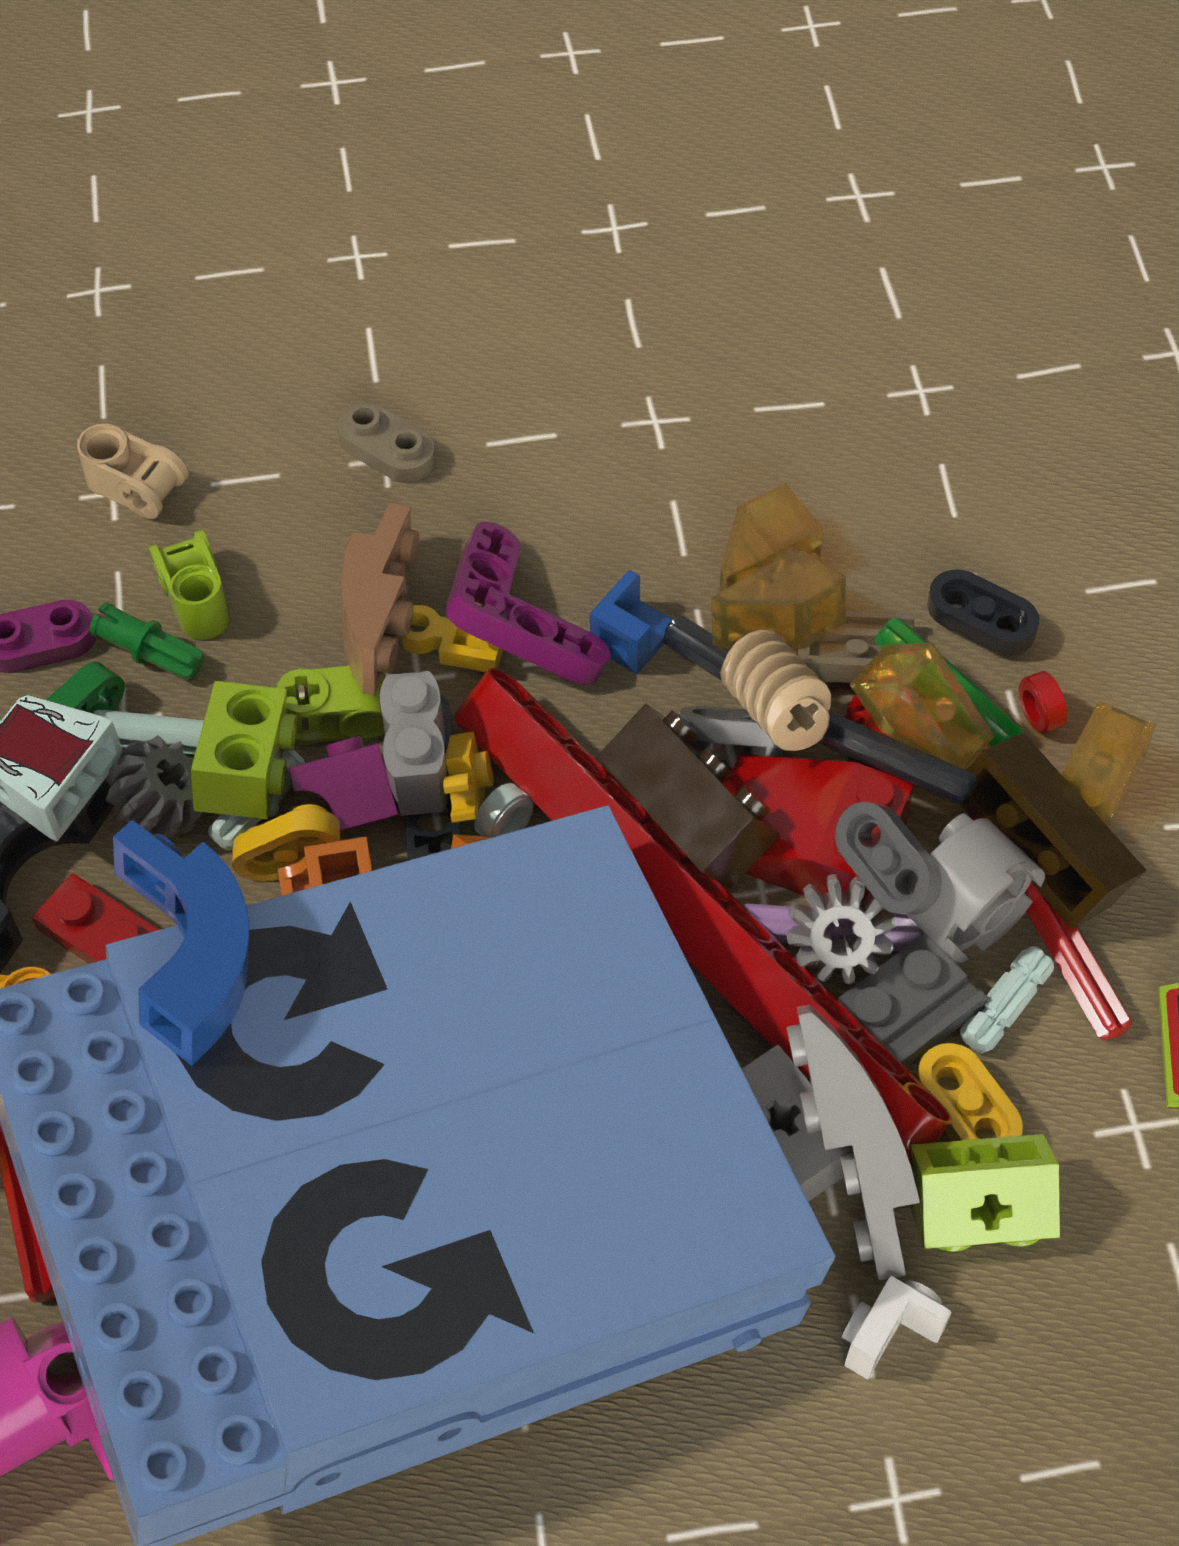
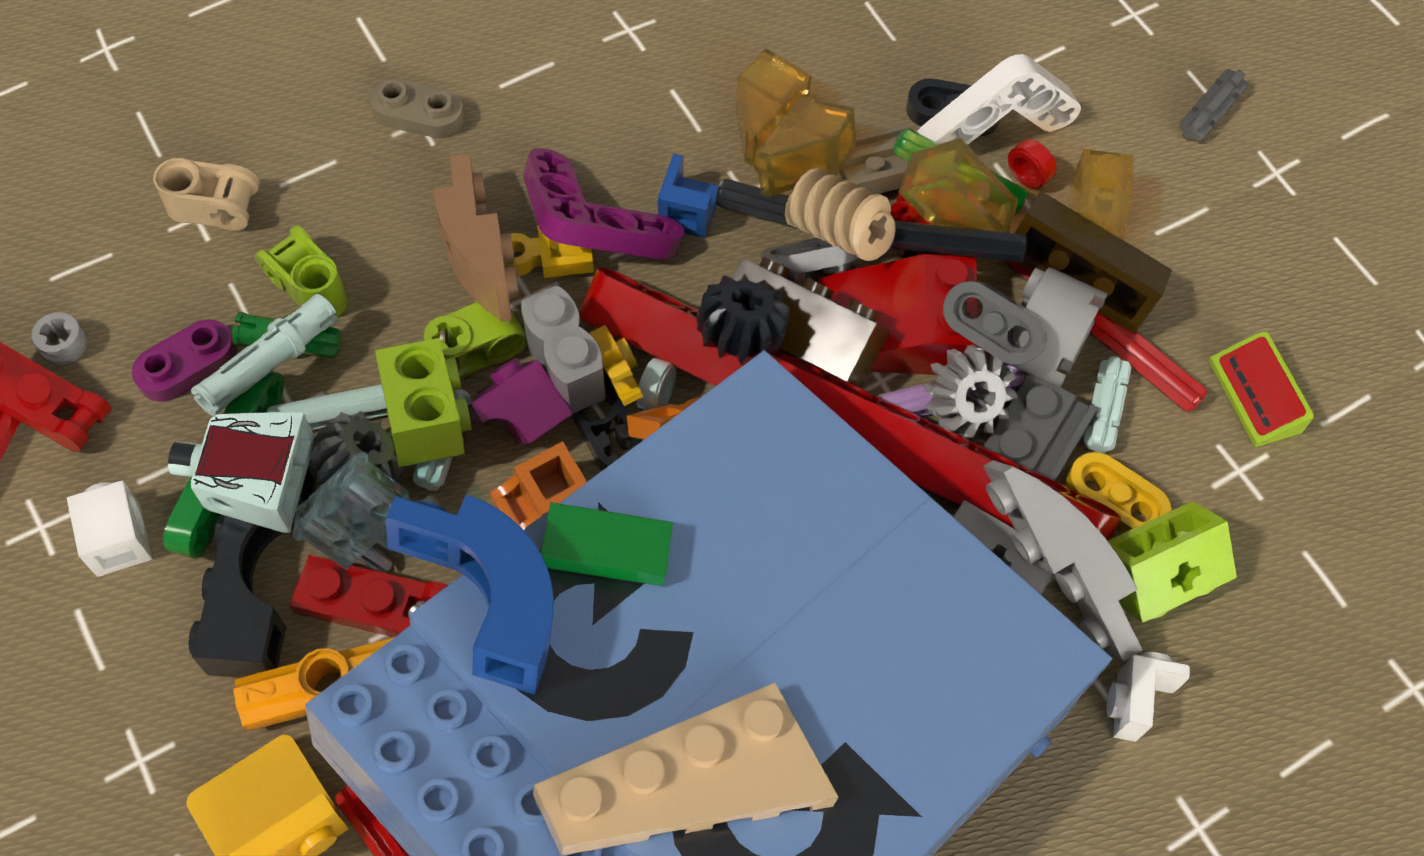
camera: 25 degrees left, 5 degrees up
yellow plate [232,804,340,882] -> none
none -> light aqua pin [191,294,338,416]
none -> clear light blue piece [293,452,409,573]
none -> tan wing [533,682,838,856]
none -> green tile [541,502,673,586]
none -> black gear [696,274,789,364]
none -> white beam [917,54,1081,153]

